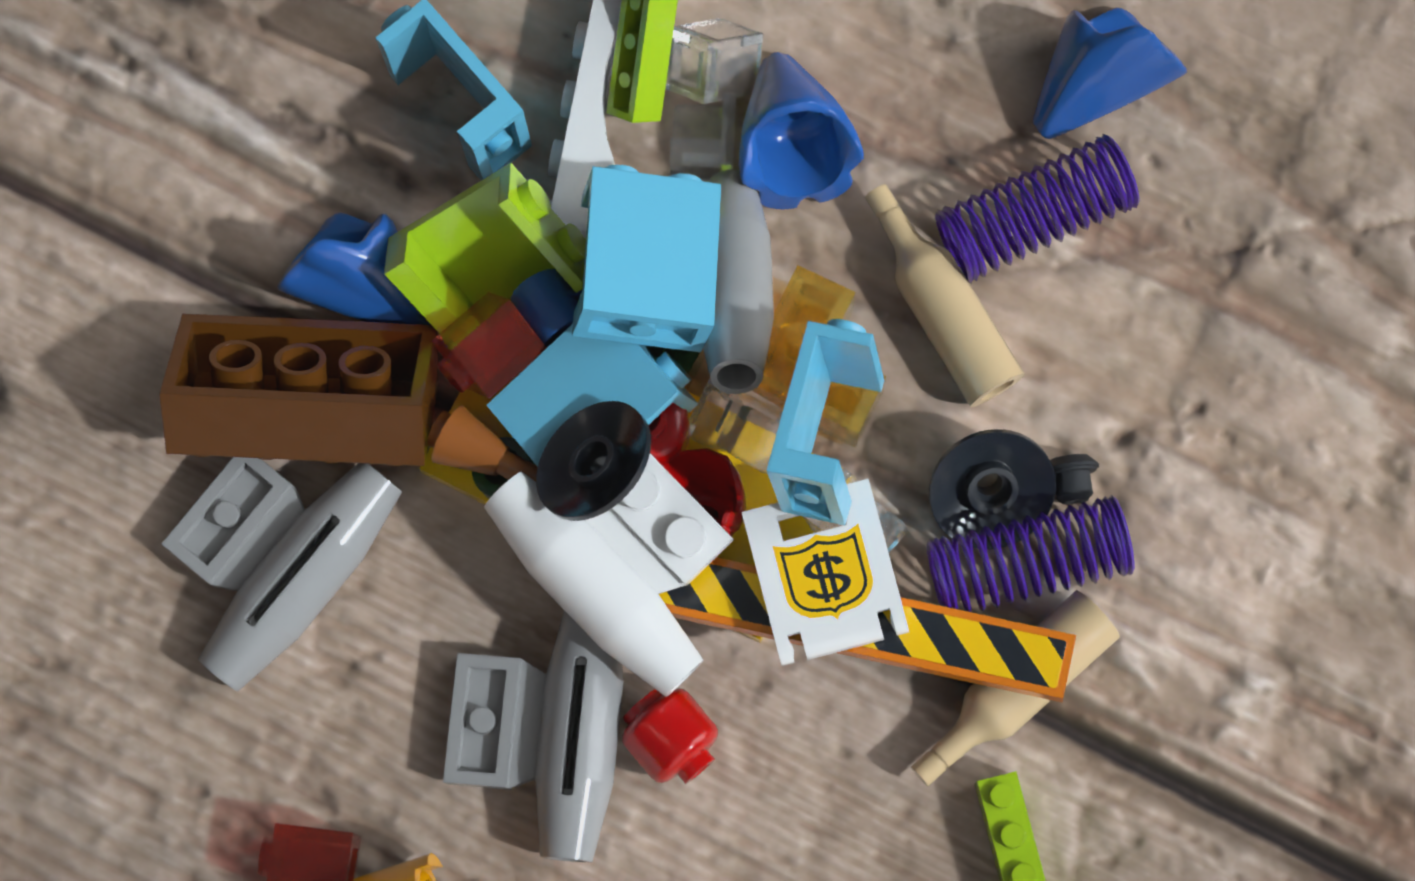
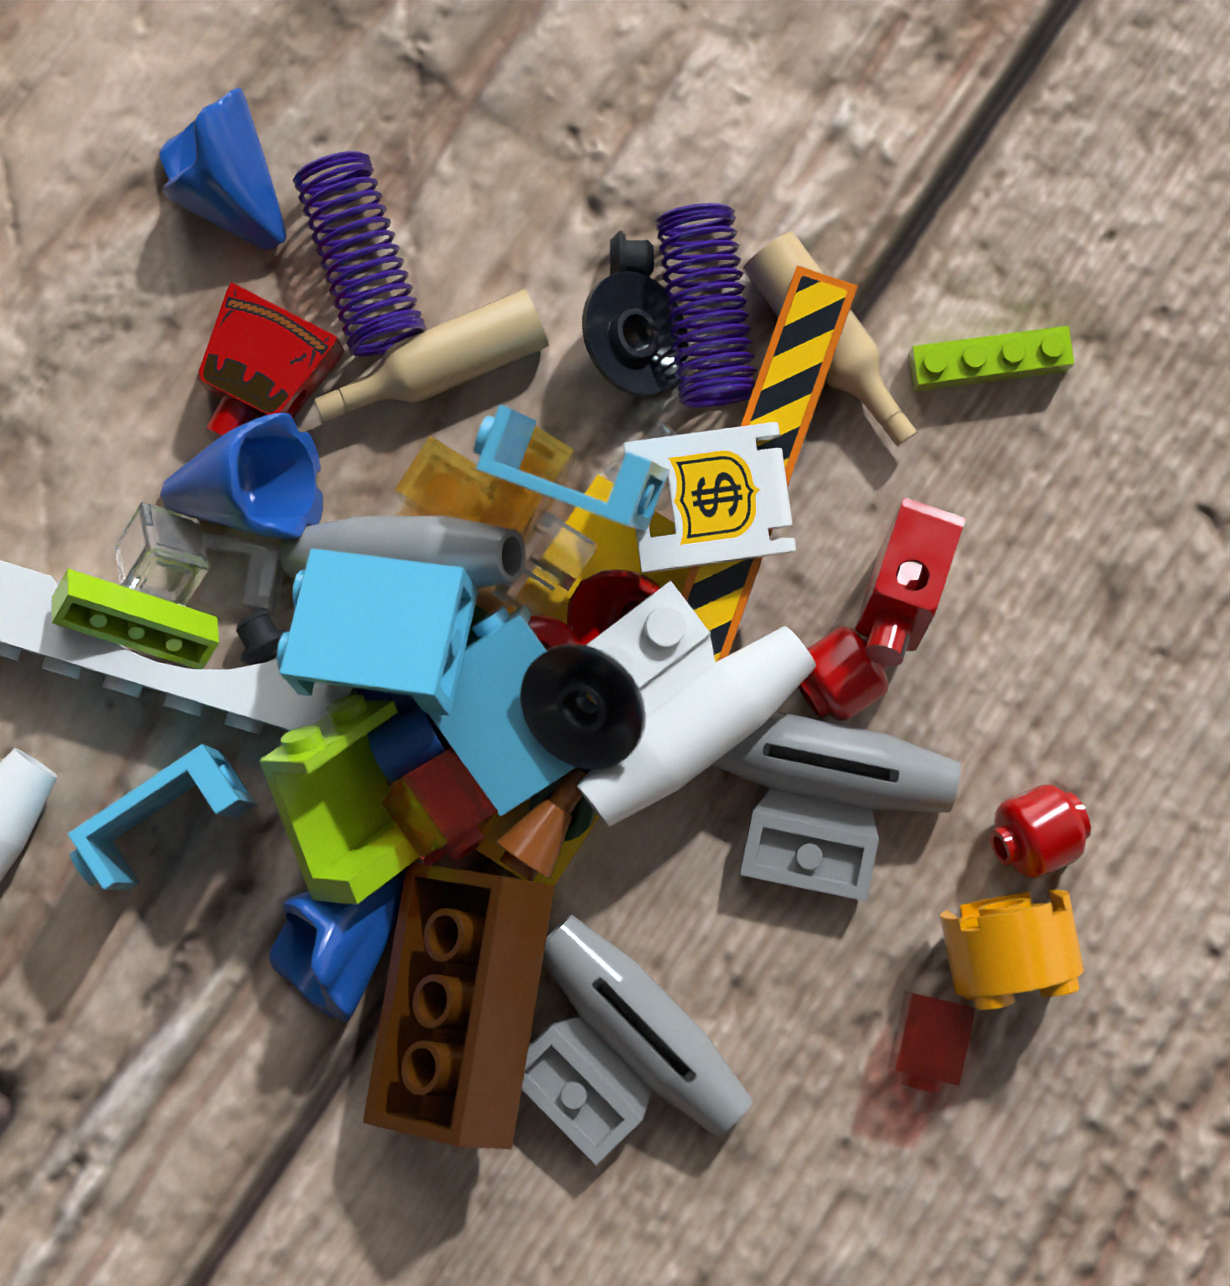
camera: 90 degrees left, 5 degrees up
none -> red torso [198,282,344,438]
none -> black piece [236,611,290,665]
none -> red torso [855,497,966,666]

